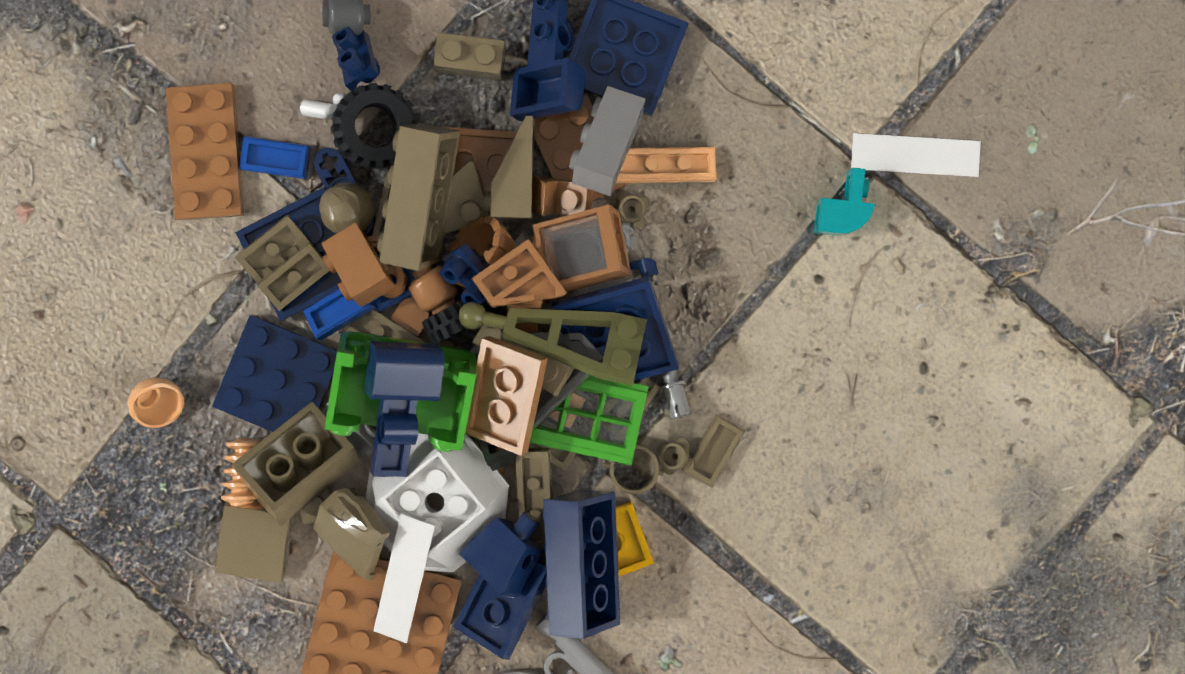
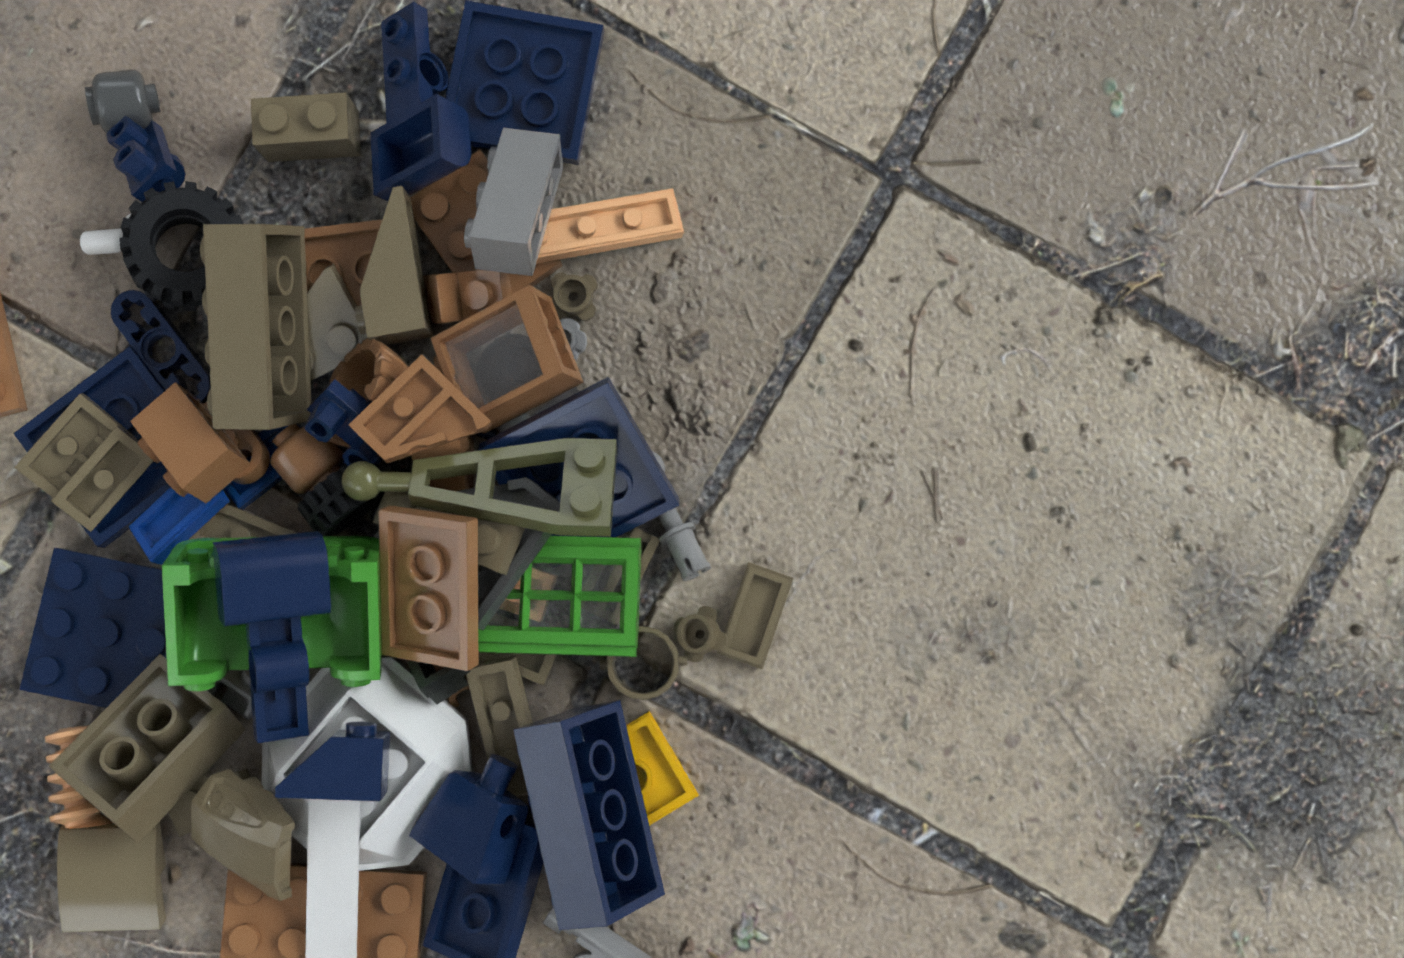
camera: 10 degrees left, 5 degrees down
blue tile [239,137,311,180] -> none
dark tan piece [319,183,374,234] -> none
medium nougat tile [390,297,430,337] -> none
dark blue hand [629,258,658,278] -> none
teal brick [813,167,875,236] -> none
white sticker [851,133,981,177] -> none
none -> dark blue slope [275,722,390,801]

